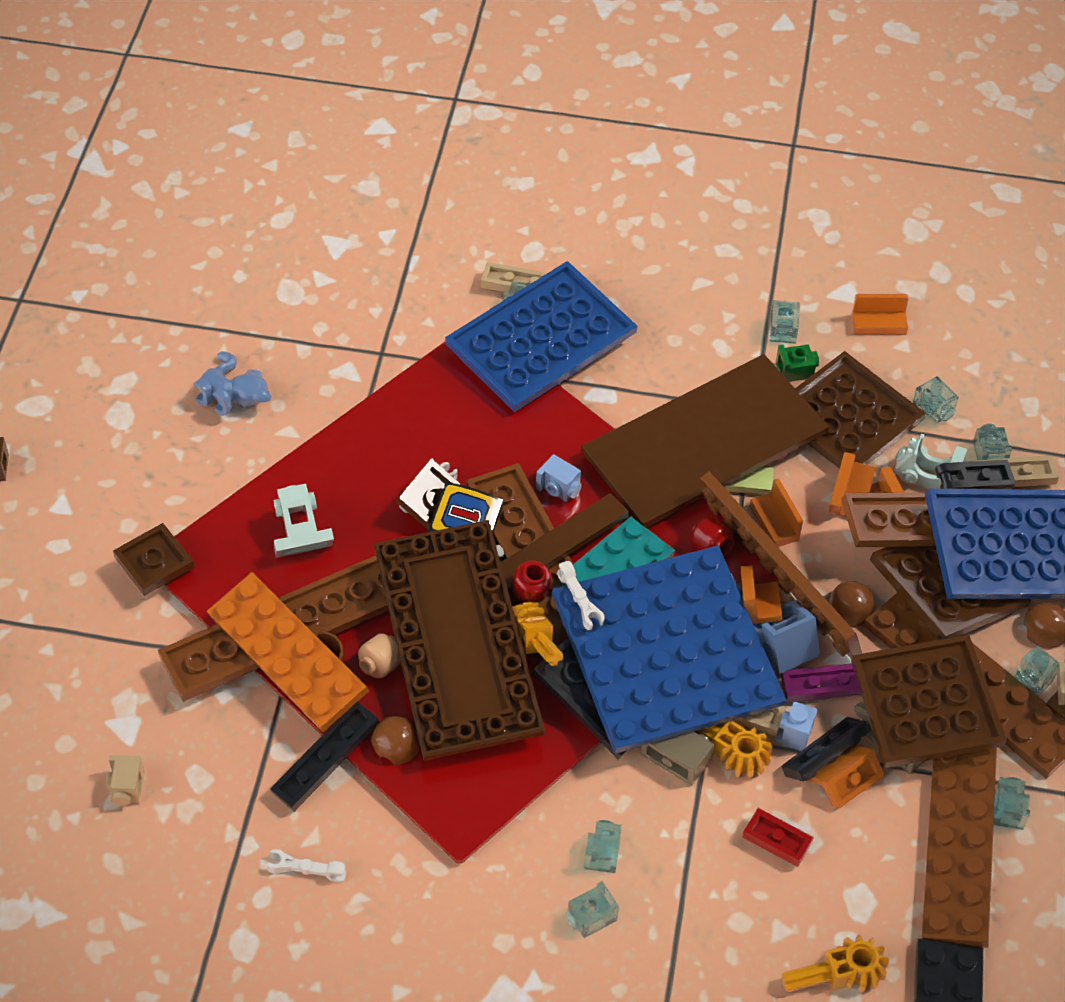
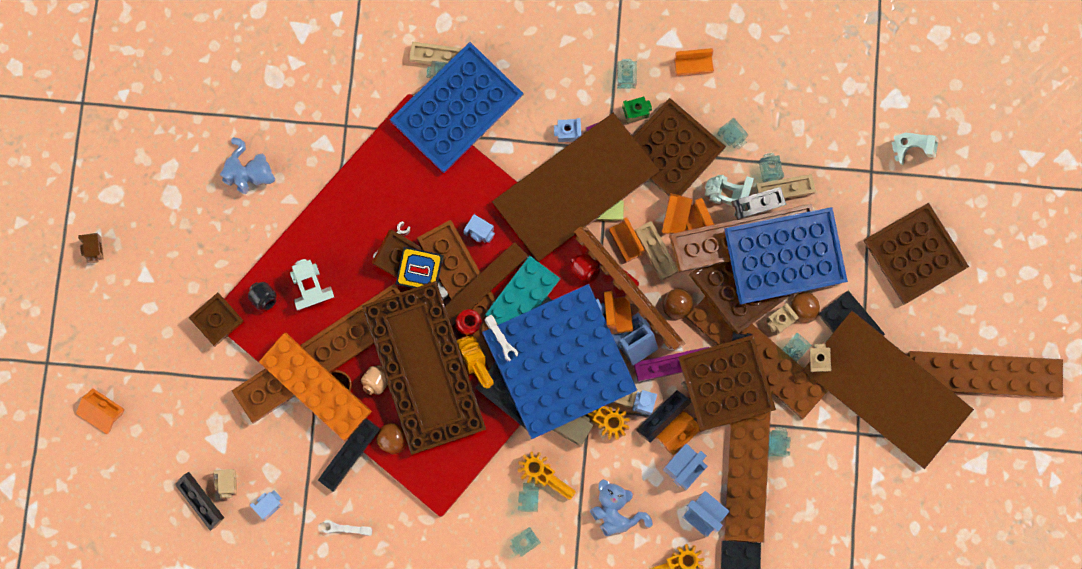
camera: 10 degrees left, 25 degrees up
red plate [742,808,814,867] -> none
none -> black plate [175,472,224,531]
none -> black head [248,282,277,310]
none -> light blue brick [250,490,283,521]
none -> light orange gear [517,451,576,500]
none -> light blue brick [554,118,581,142]
none -> medium blue animal [590,479,653,536]
none -> tan plate [634,221,679,281]
none -> medium blue plate [663,444,708,490]
none -> medium blue plate [683,491,729,537]
none -> tan brick [766,303,799,334]

